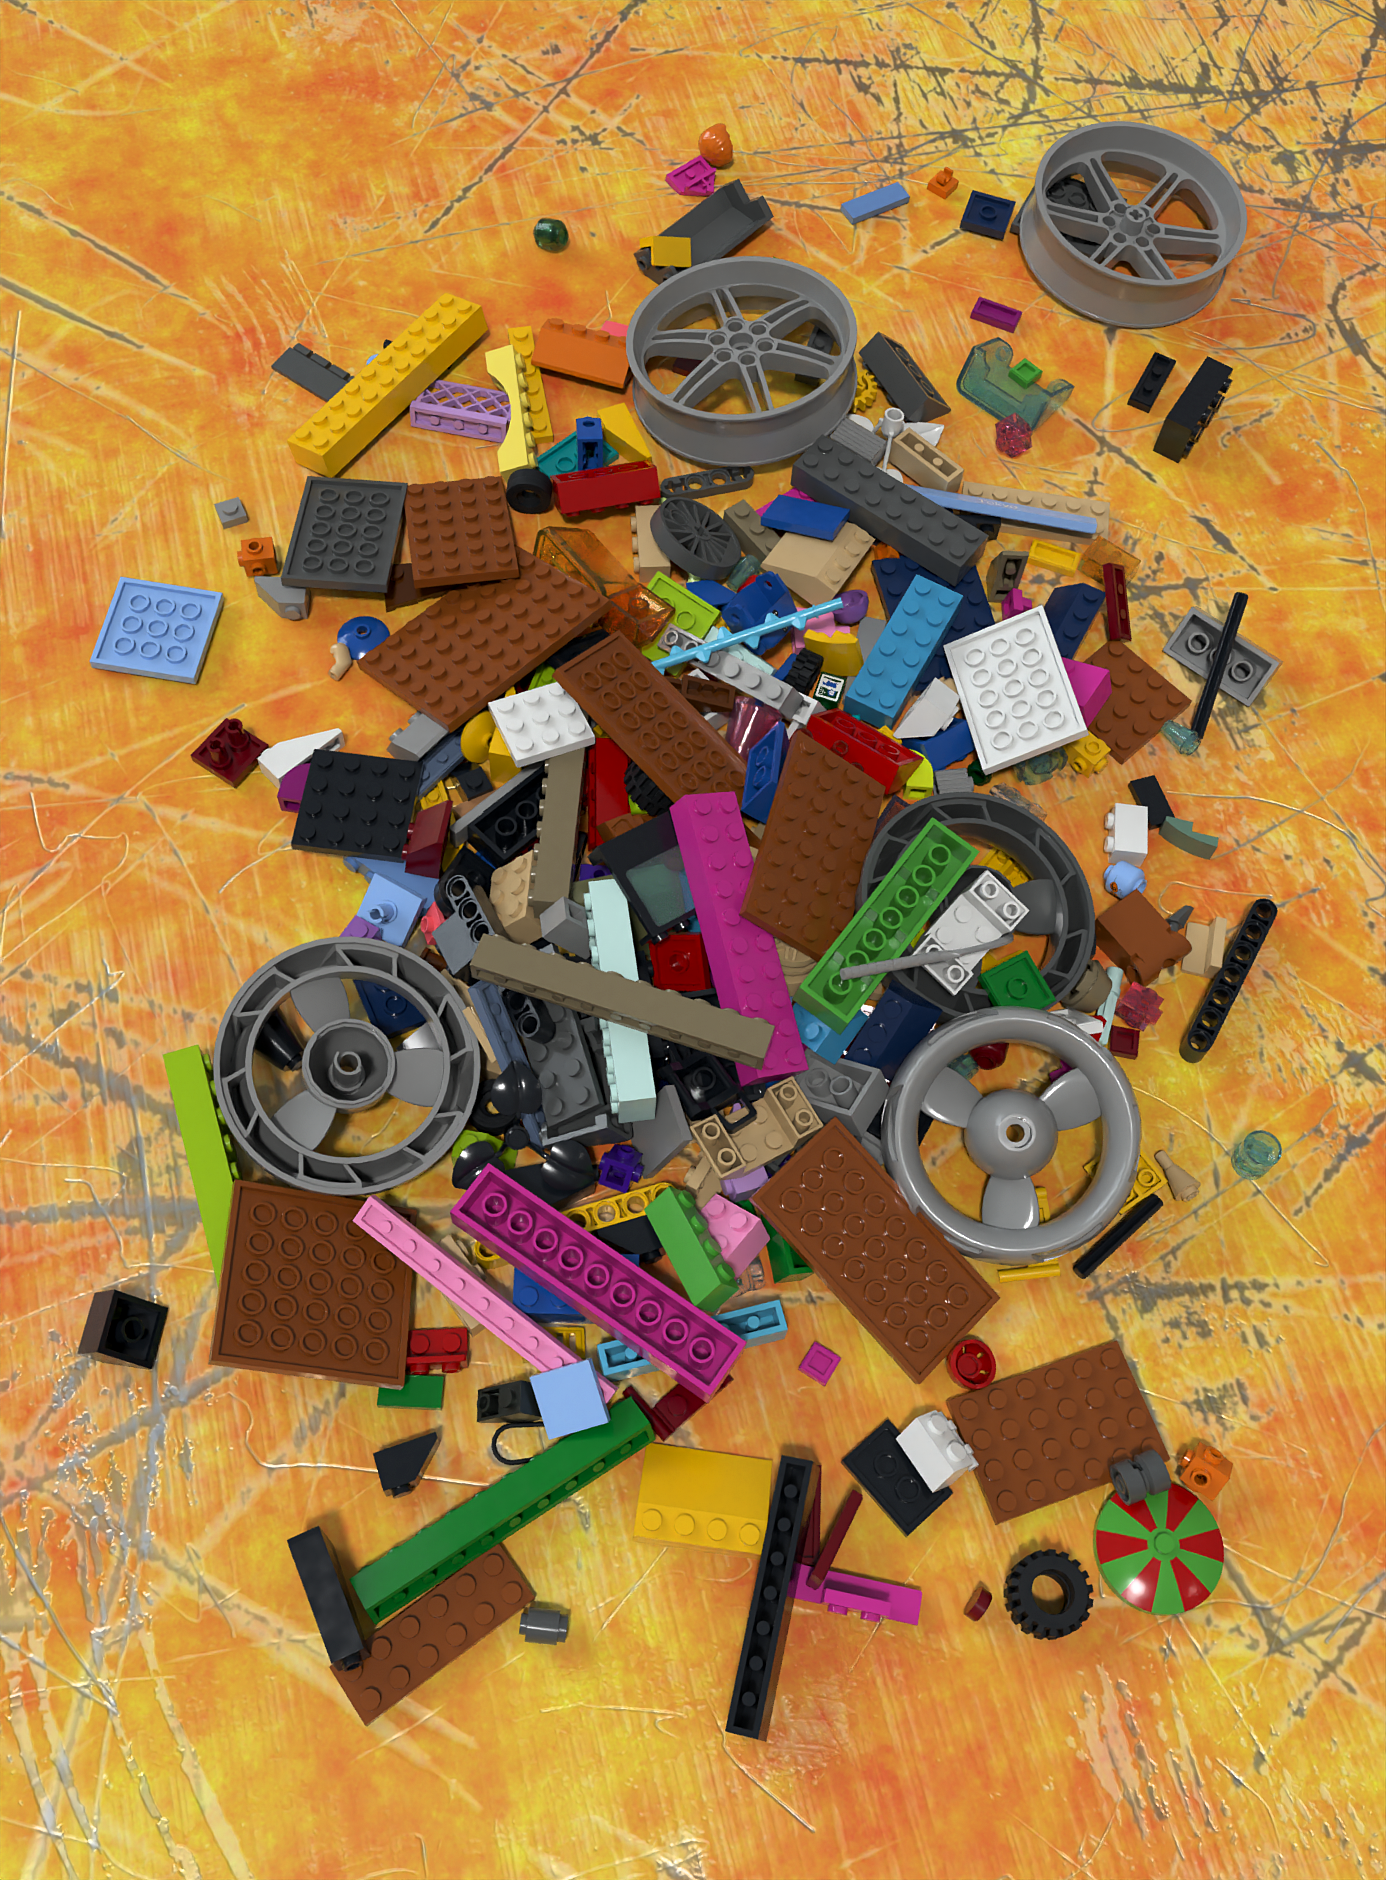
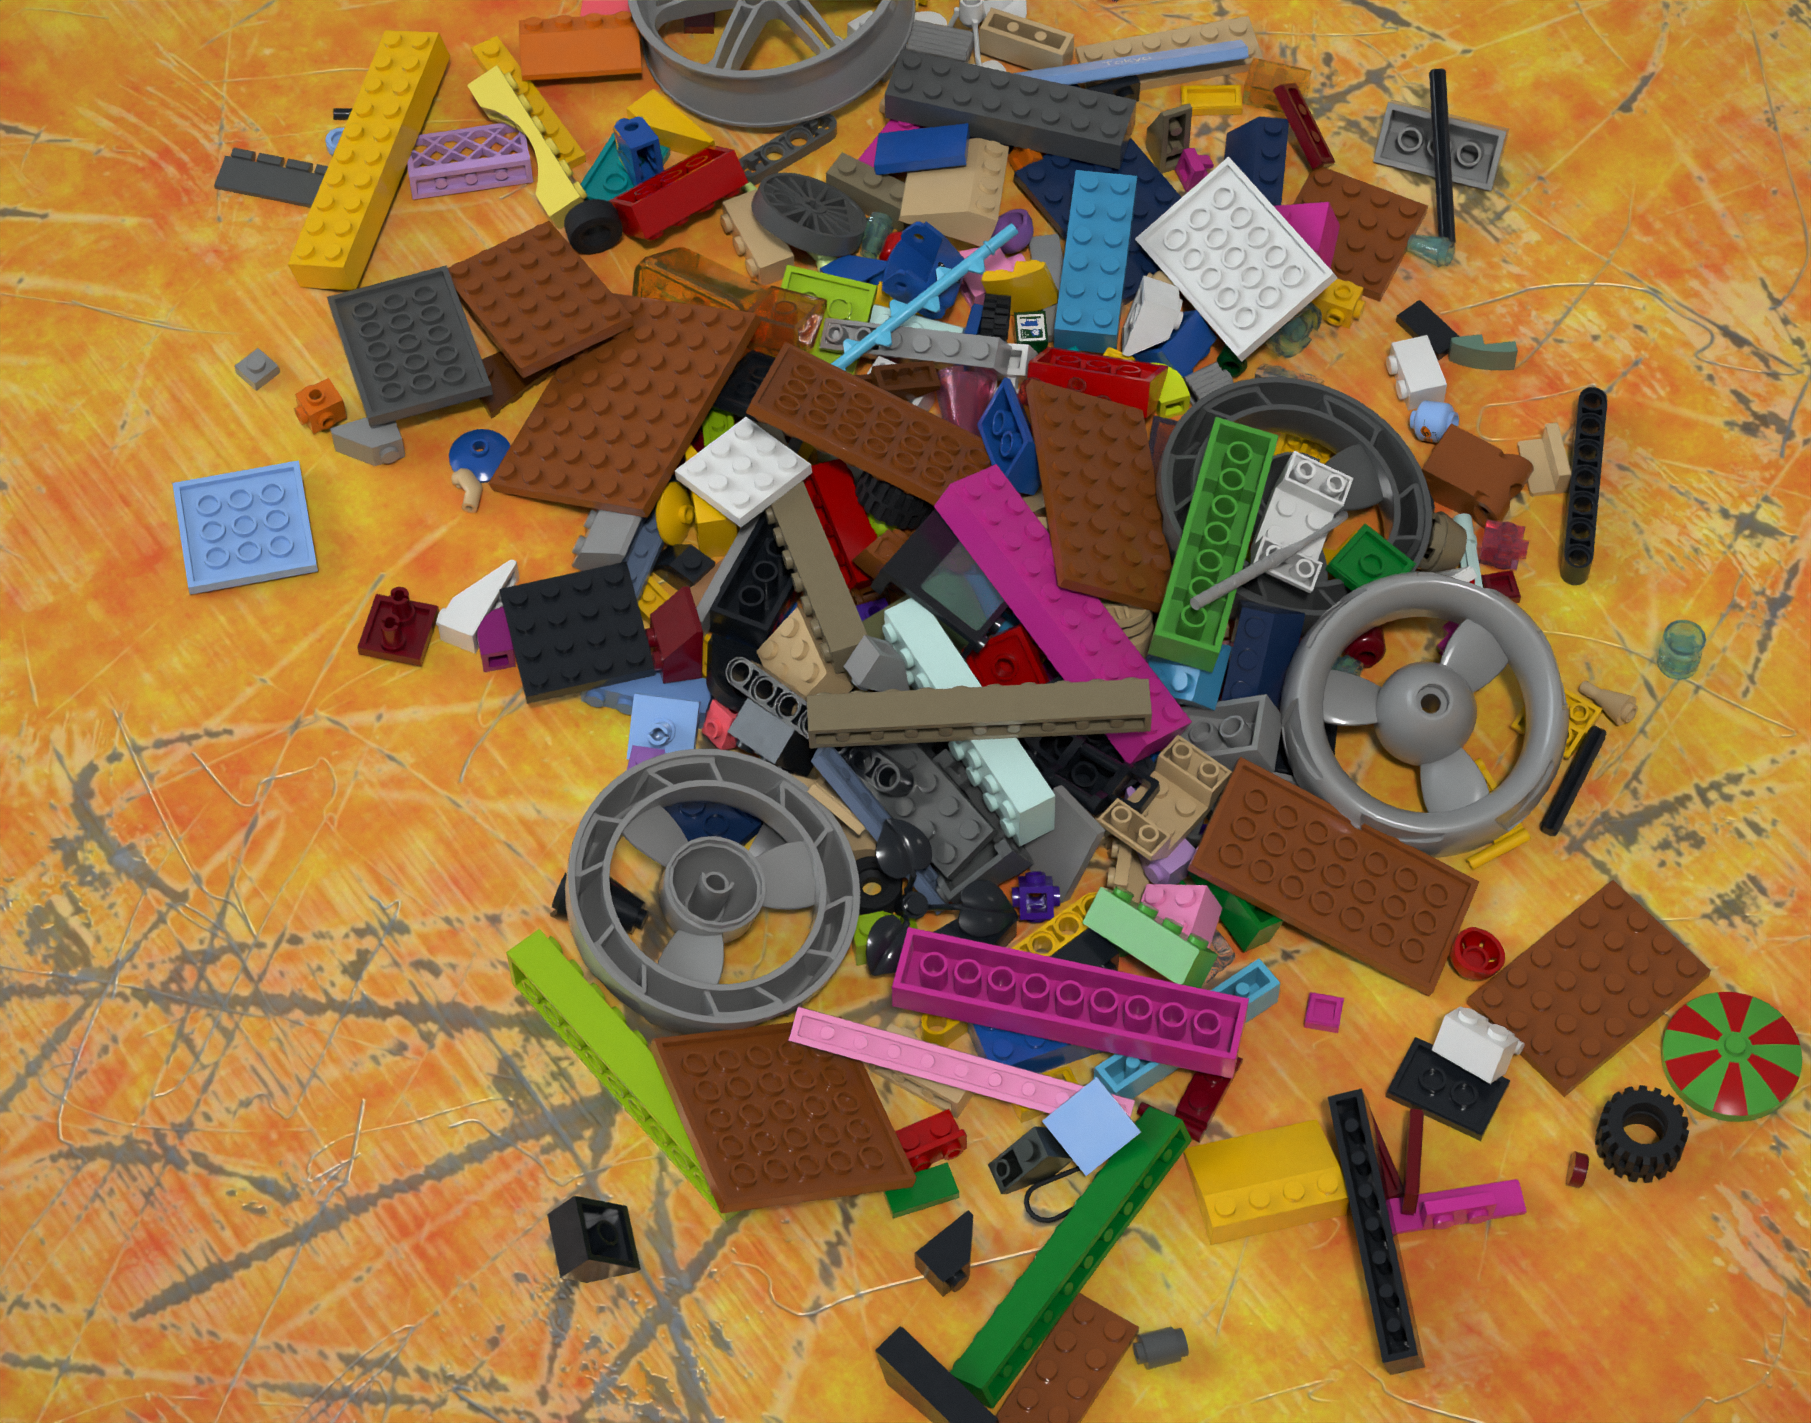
camera: 15 degrees left, 5 degrees down
dark grey wheel [1110,1449,1171,1506] -> none
dark grey bar [1165,905,1194,932] -> none
orange brick [1179,1441,1233,1501] -> none

